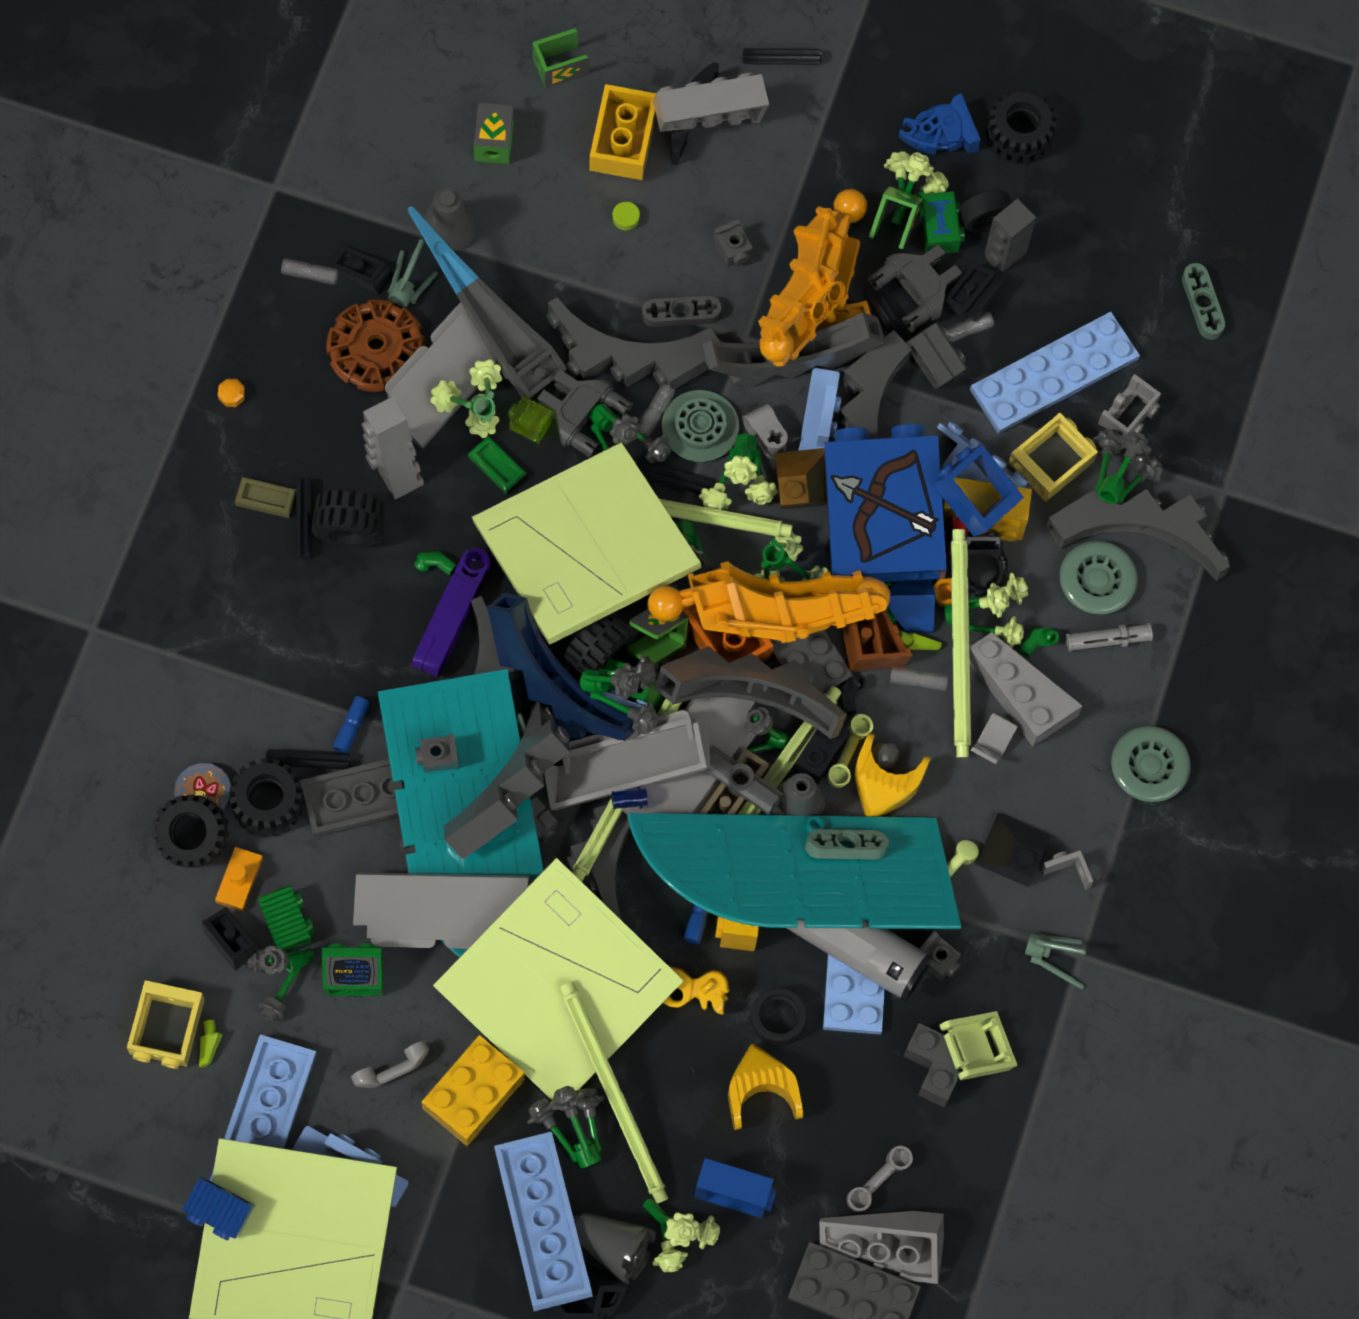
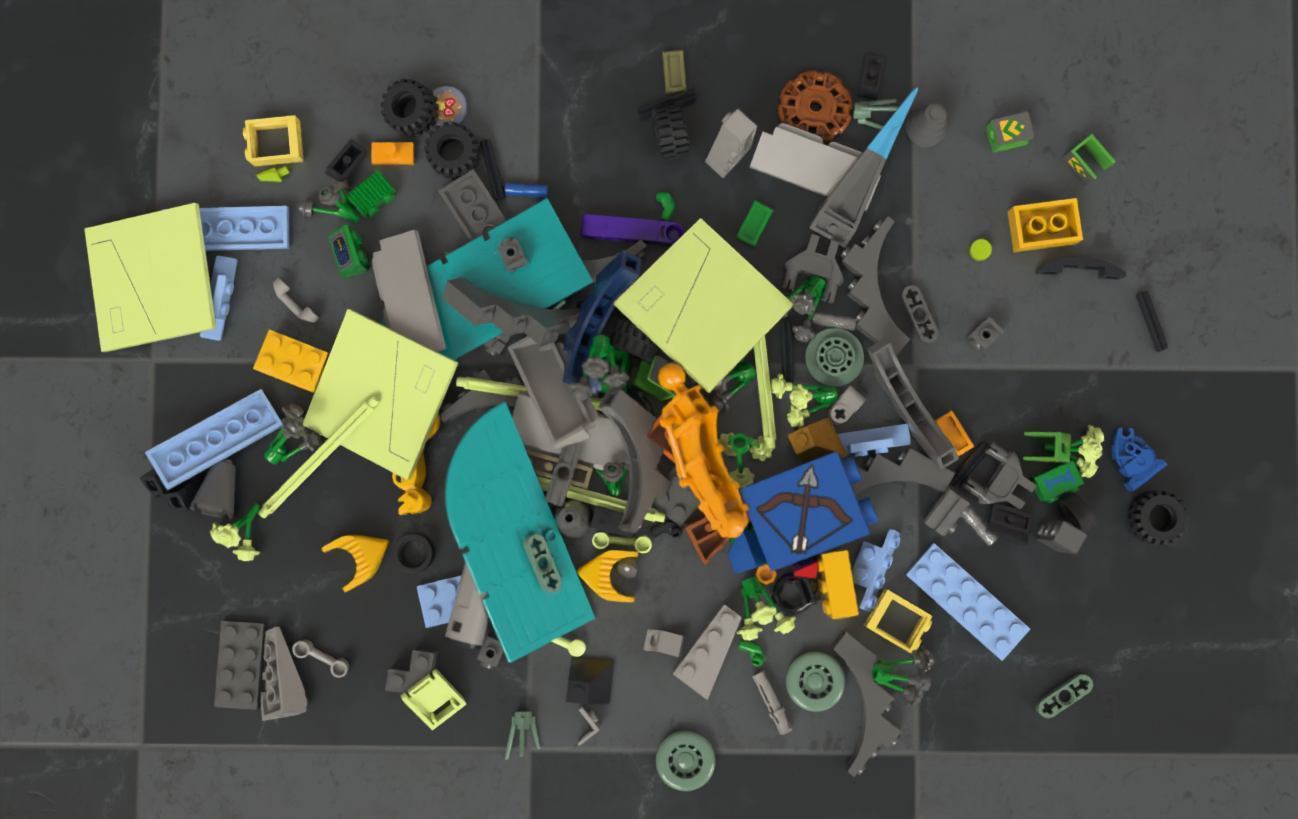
camera: 80 degrees right, 15 degrees up
blue brick [182,1177,255,1241] -> none
light orange tile [218,379,245,407] -> none
clear piece [281,258,338,285] -> none
yellowish green plant [430,359,502,438] -> none
clear neon green brick [508,396,552,444] -> none
clear blue pin [611,786,648,810] -> none
light grey wedge [653,73,769,132] -> none
blue window [694,1158,777,1218] -> none
light orange piece [758,189,867,367] -> none
clear piece [890,666,948,692] -> none
lime bar [899,631,942,650] -> none
blue window [932,444,1024,537] -> none
yellowish green piece [950,529,971,757] -> none
light grey window [1098,374,1161,436] -> none

